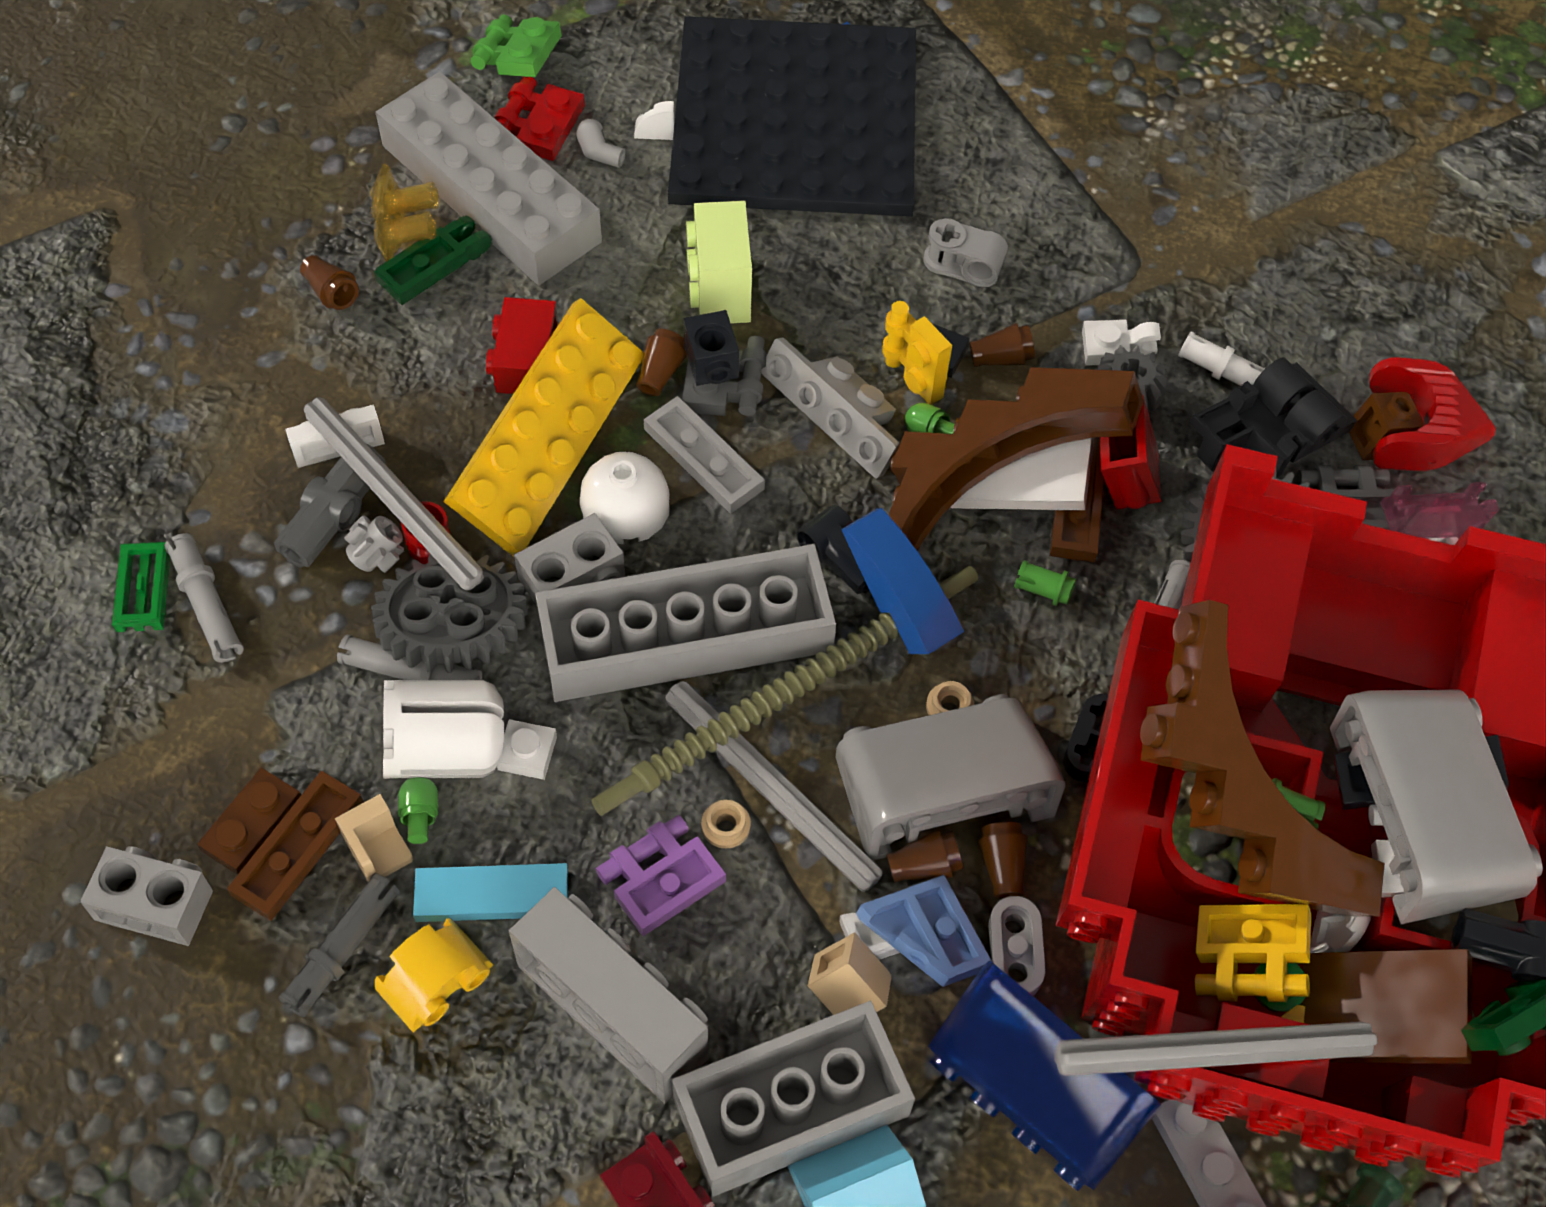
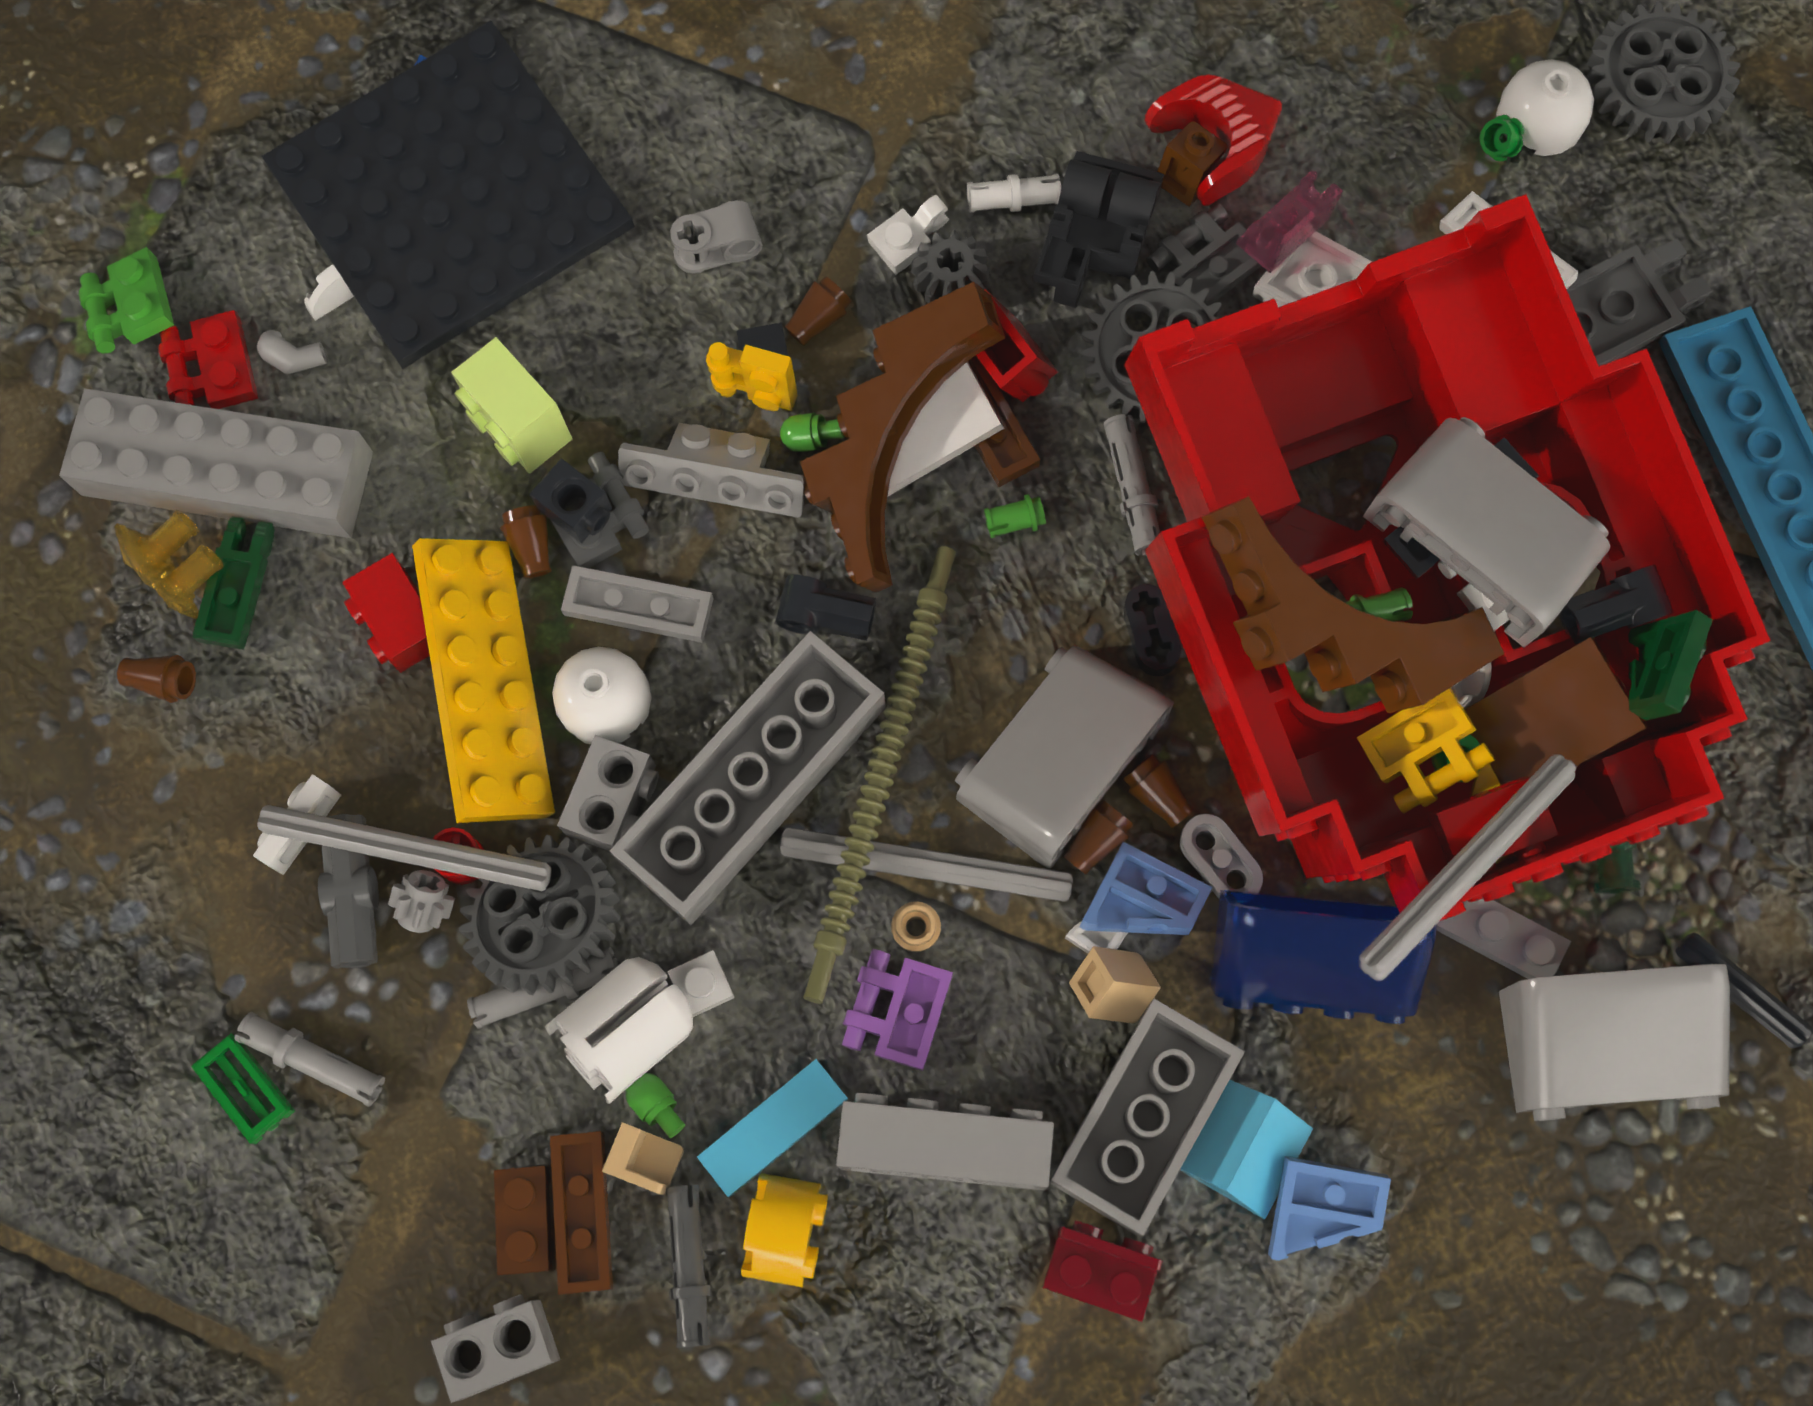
camera: 30 degrees left, 15 degrees up
blue slope [841,508,964,654] -> none
tan plate [926,681,974,715] -> none

